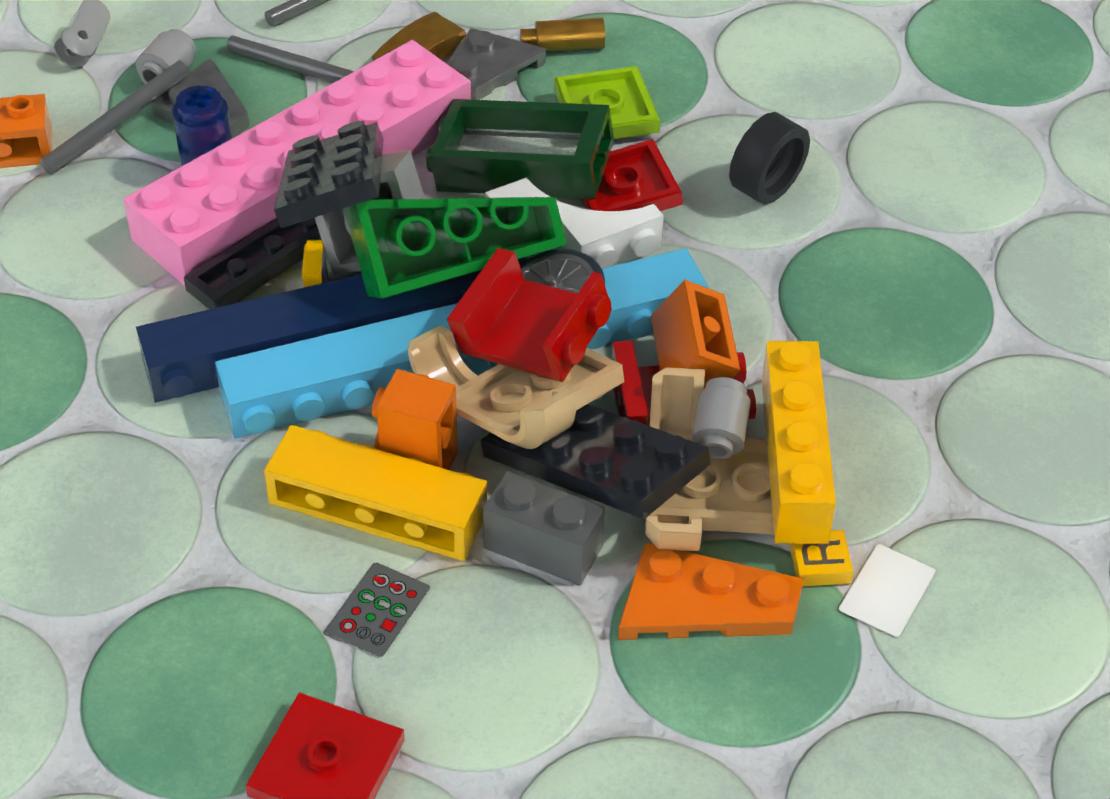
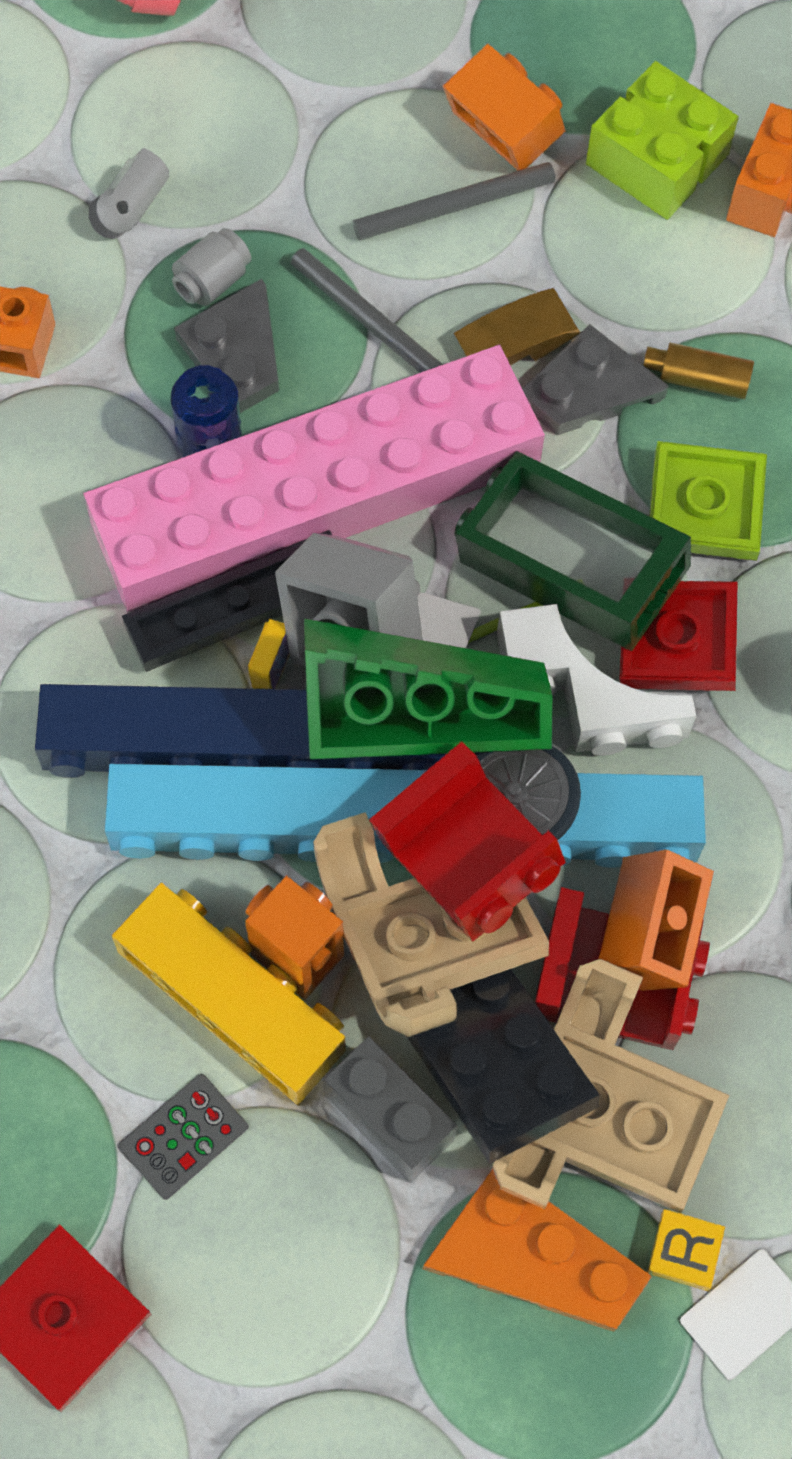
camera: 20 degrees right, 20 degrees up
dark grey bar [40,60,190,175] -> none
black plate [274,121,384,228] -> none
light grey brick [692,377,751,459] -> none
yellow brick [762,341,836,544] -> none

